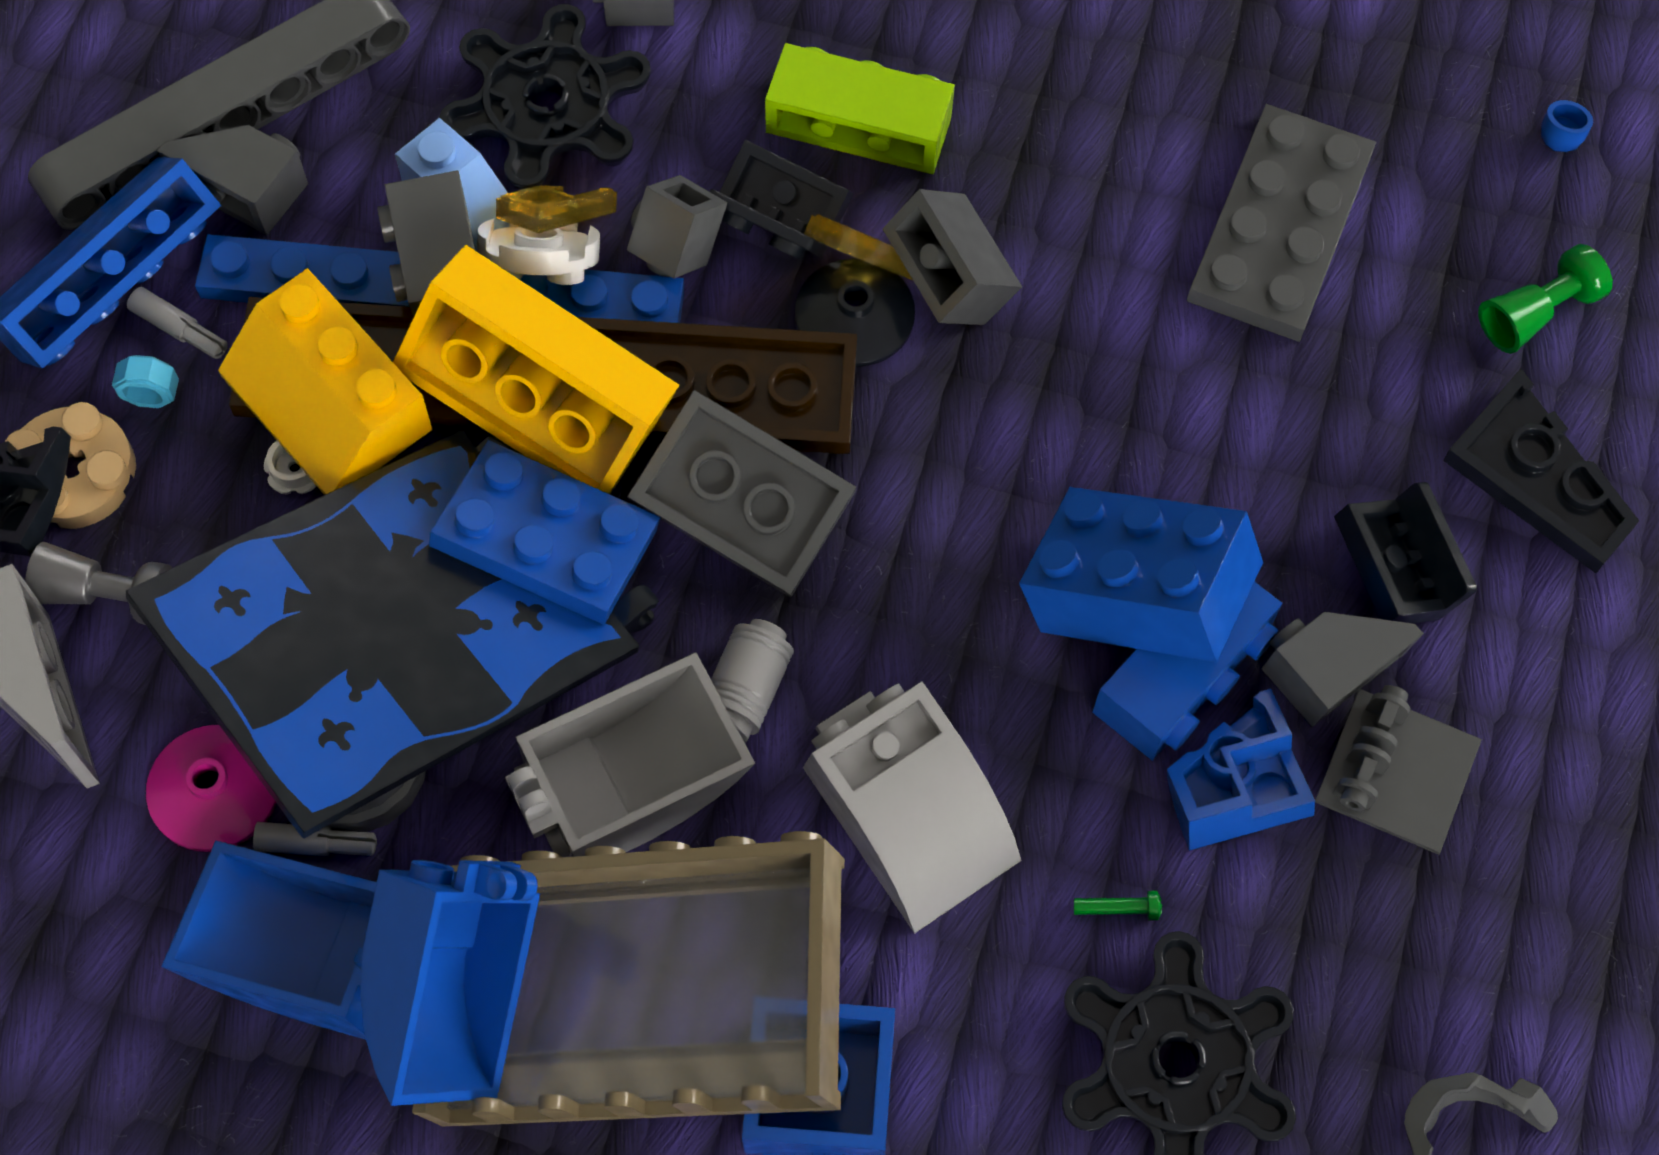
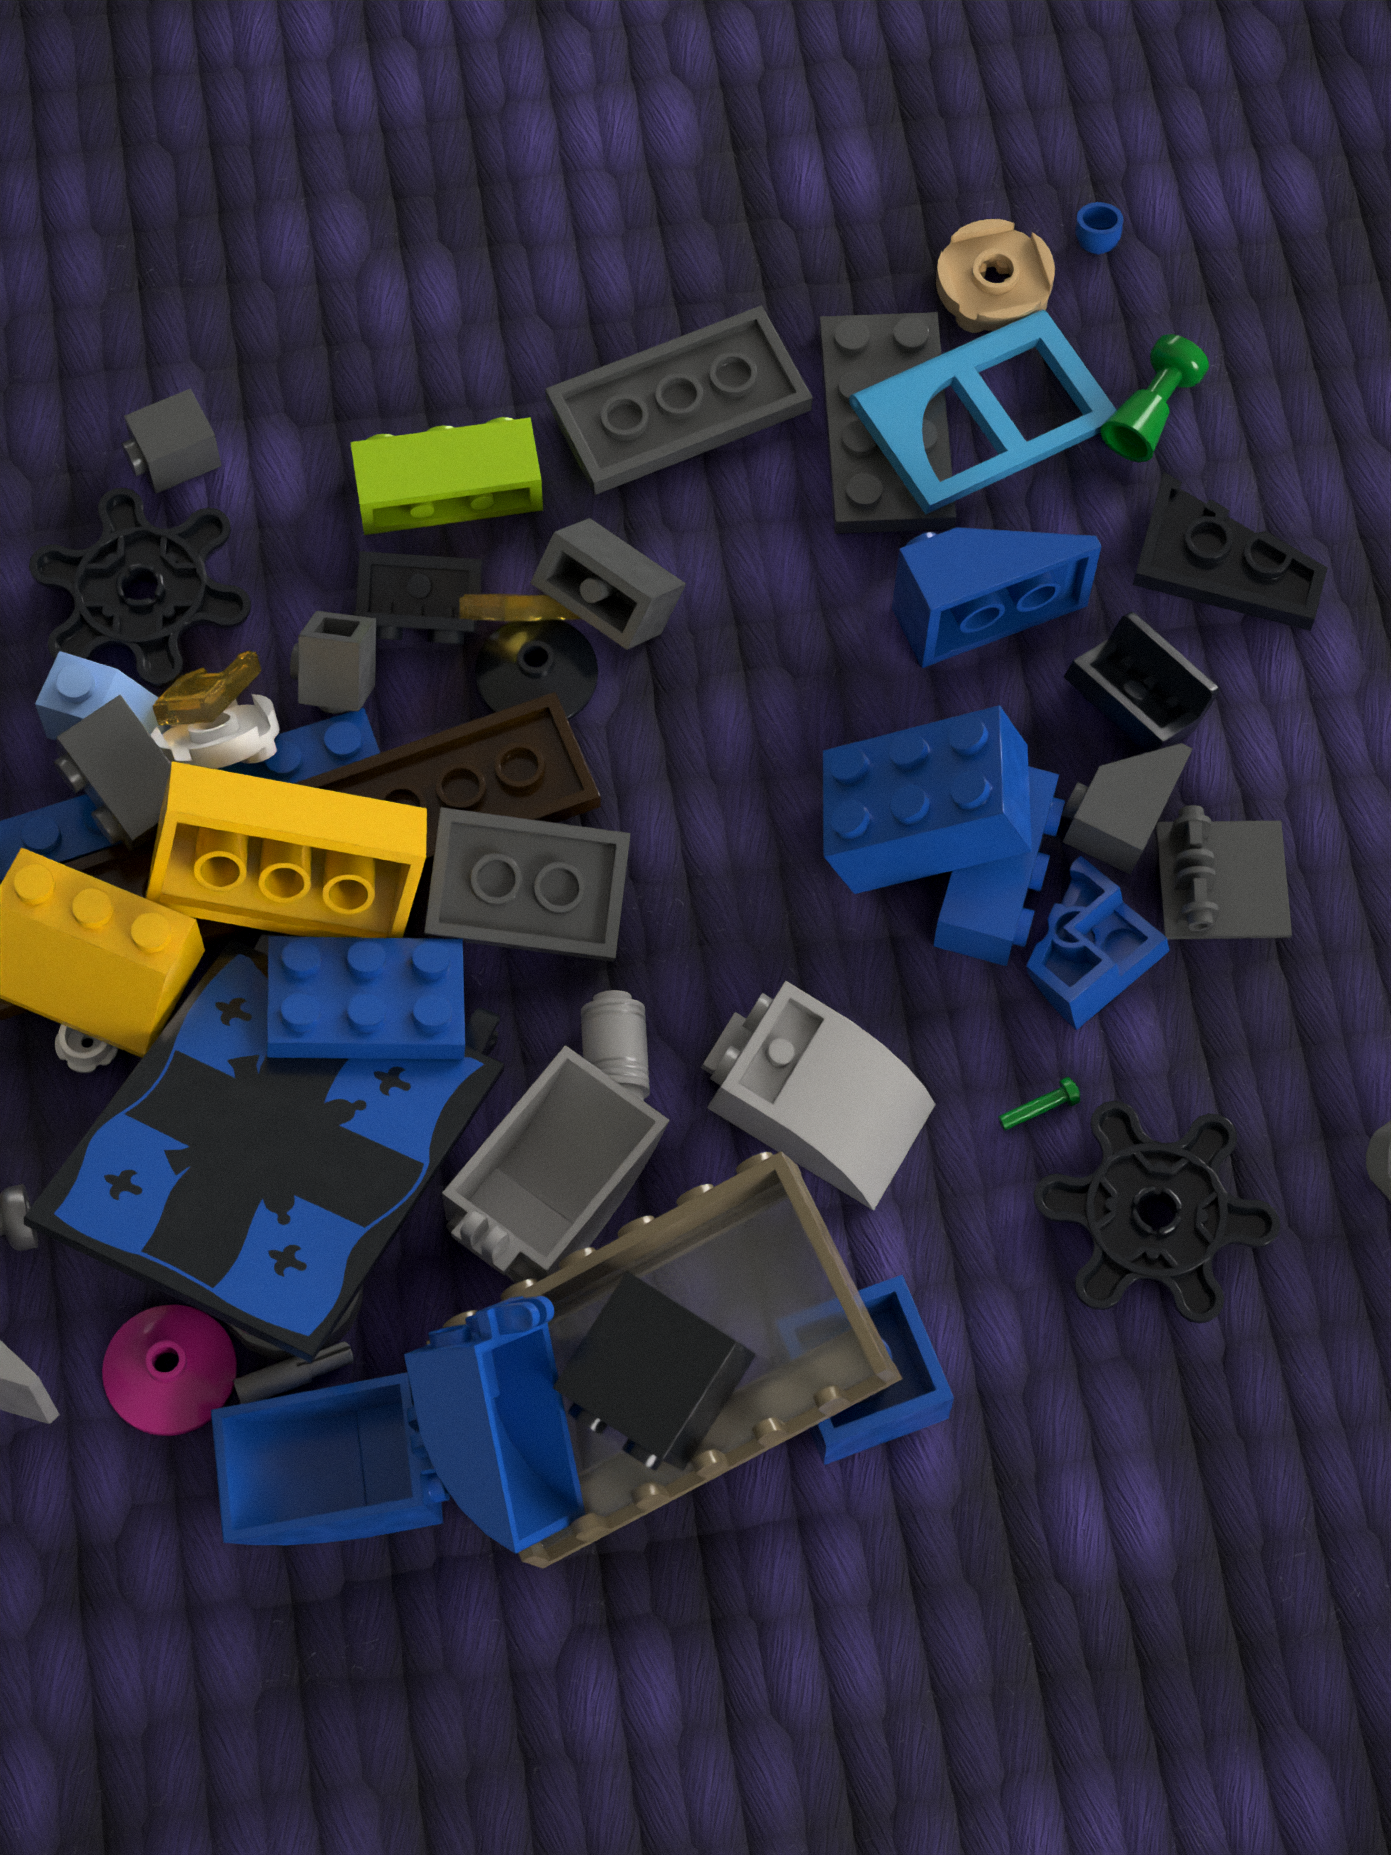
camera: 25 degrees left, 0 degrees up
none -> dark grey plate [545,305,813,495]
none -> black piece [552,1271,757,1471]
none -> dark azure window [849,309,1116,515]
none -> blue slope [892,527,1101,668]
none -> tan plate [936,219,1055,333]

